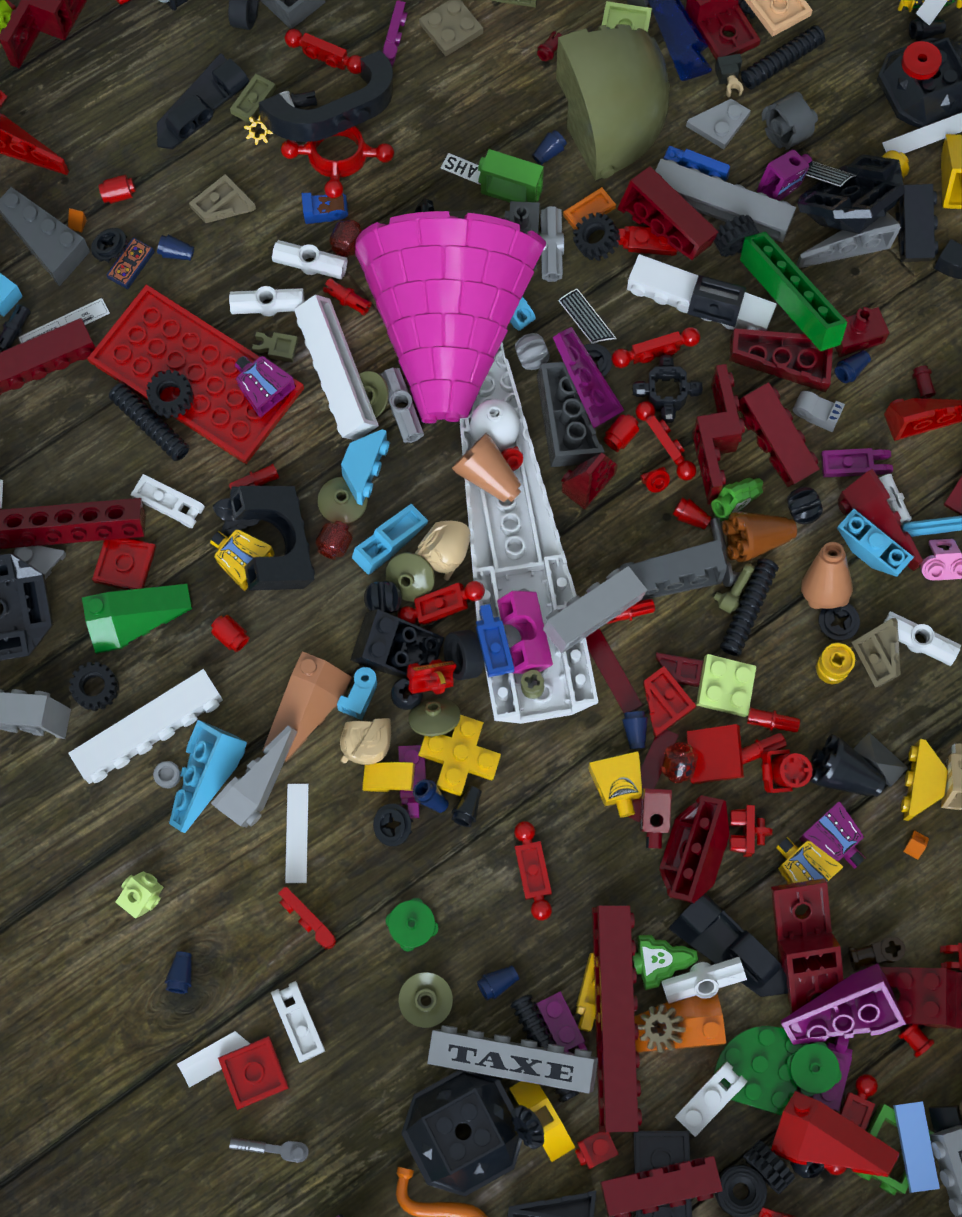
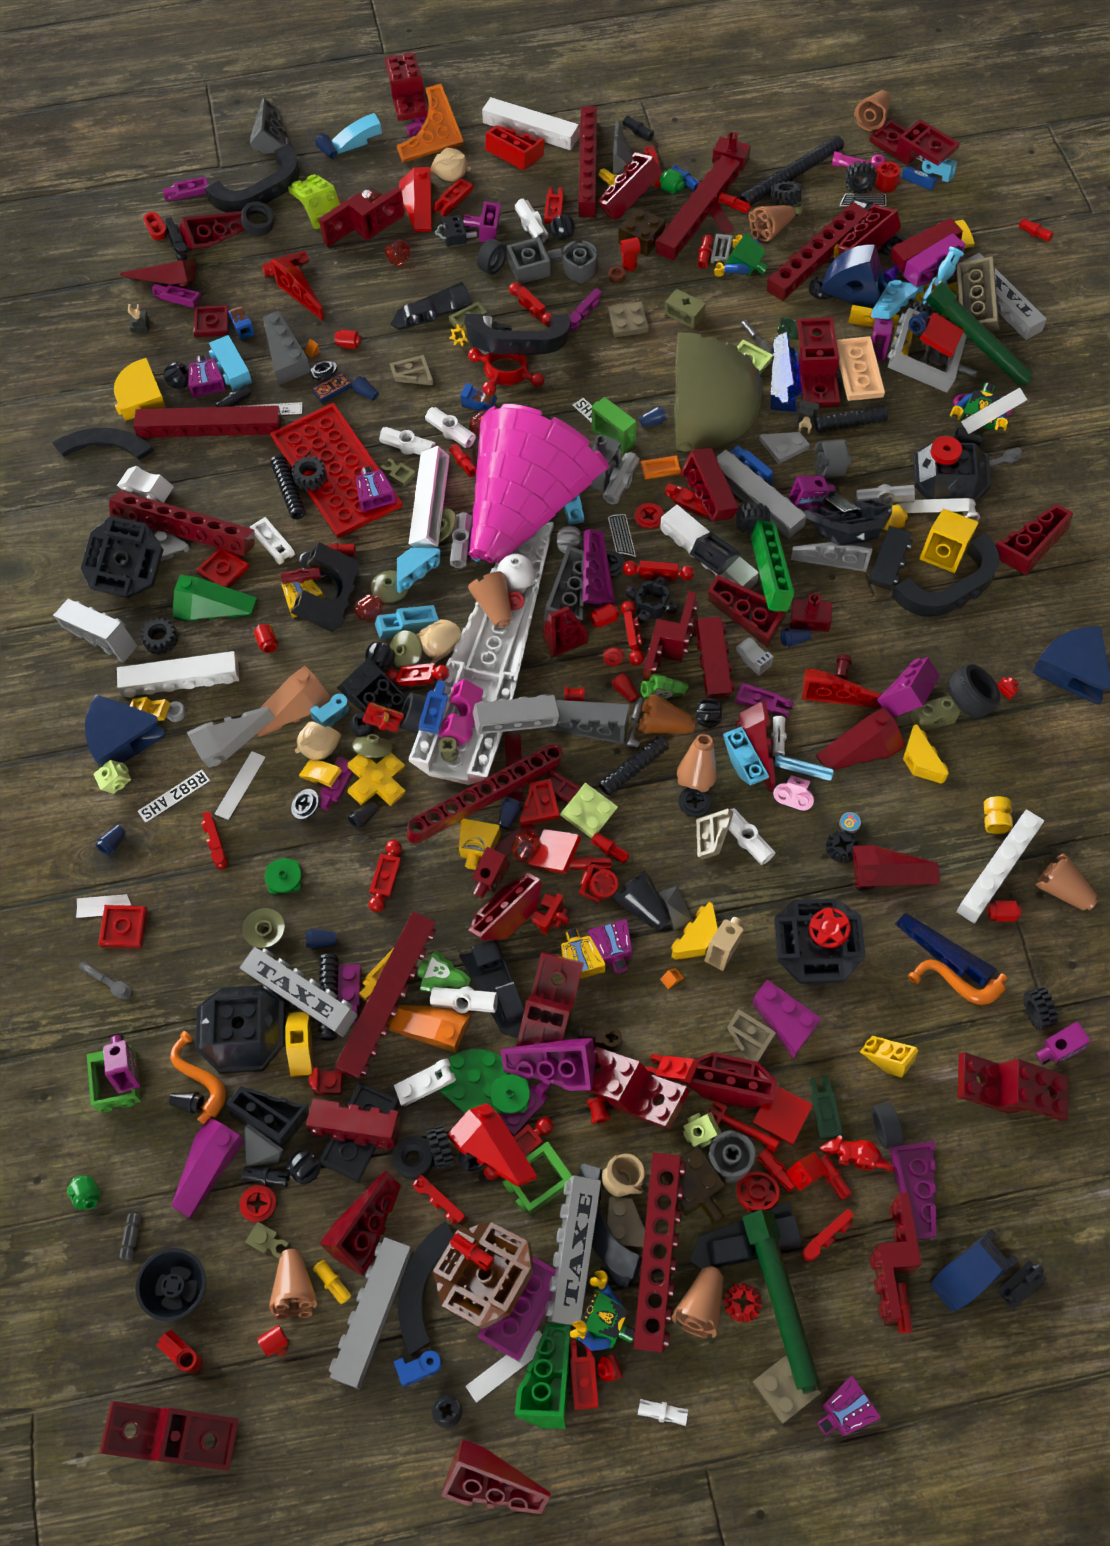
camera: 25 degrees right, 10 degrees down
medium azure wedge [169,720,247,833] -> none
white plate [271,981,325,1063] -> none
dark blue cone [413,779,449,813] -> none
black gear [511,1105,544,1150] -> none
black tyre [573,212,620,261] -> none
red axle [607,599,655,624] -> none
dark tan gear [638,1004,686,1053] -> none
olive piece [714,563,755,614] -> none
yellow wheel [816,643,855,684] -> none
light blue tile [893,1101,940,1193] -> none
none -> dark blue piece [85,695,165,768]
none -> yellow slope [130,697,171,721]
none -> white sticker [138,769,210,823]
none -> dark red pin [281,567,321,584]
none -> clear red head [385,240,410,266]
none -> dark red beam [406,744,563,844]
none -> red bush [564,687,585,702]
none -> red gear [634,503,664,530]
none -> light grey piece [856,484,915,505]

